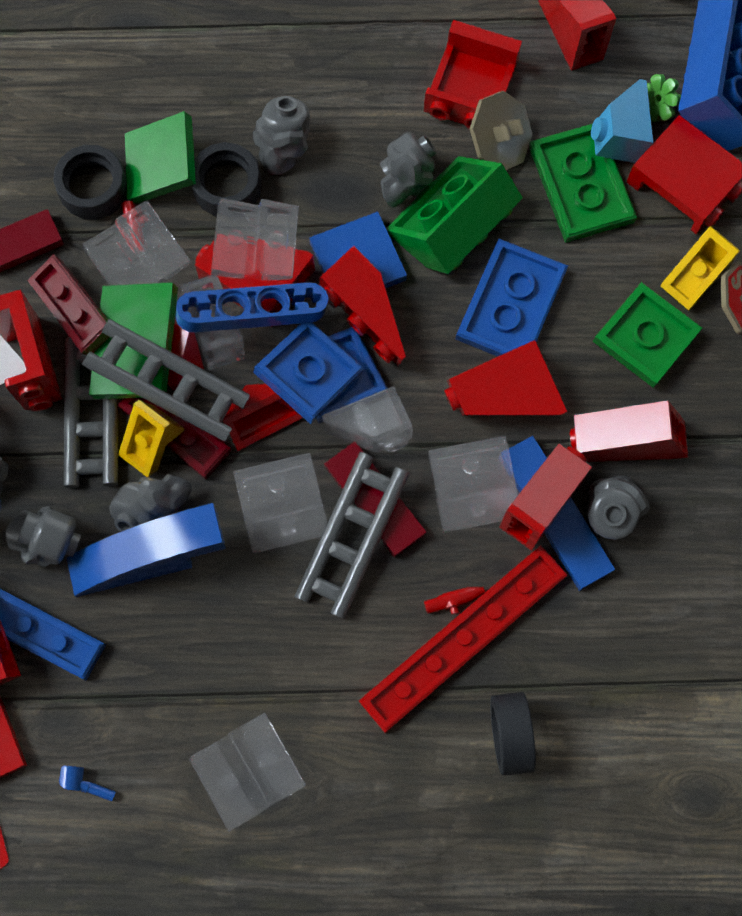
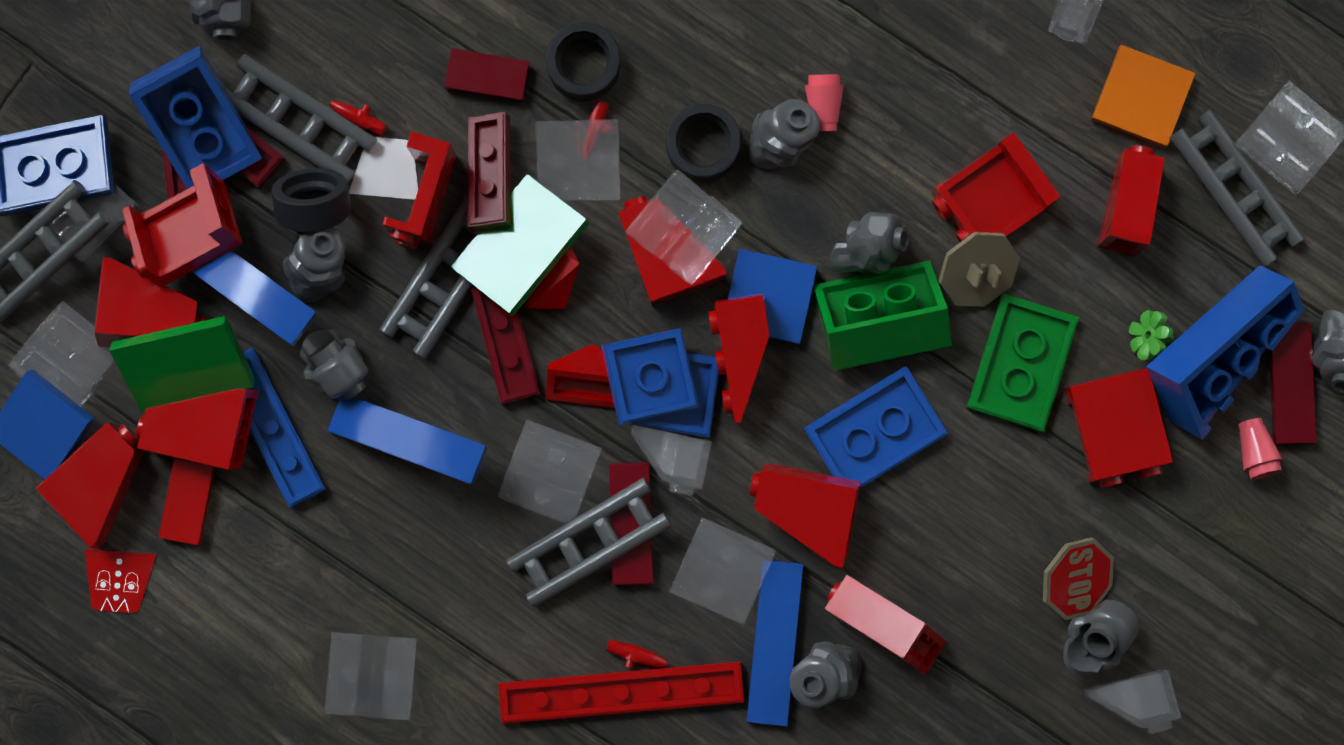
camera: 40 degrees right, 10 degrees up
blue hand [59,765,116,802] -> none
dark grey bar [82,319,250,442] -> none
dark grey head [109,474,192,532] -> none
yellow slope [118,400,184,477] -> none
tile [125,111,196,204] -> none
blue beam [176,283,328,333] -> none
clear slope [180,273,245,371] -> none
red slope [499,444,592,551] -> none
dark azure slope [591,79,653,163] -> none
green plate [593,282,702,388] -> none
yellow slope [660,226,740,310] -> none
none -> coral cone [805,74,844,131]

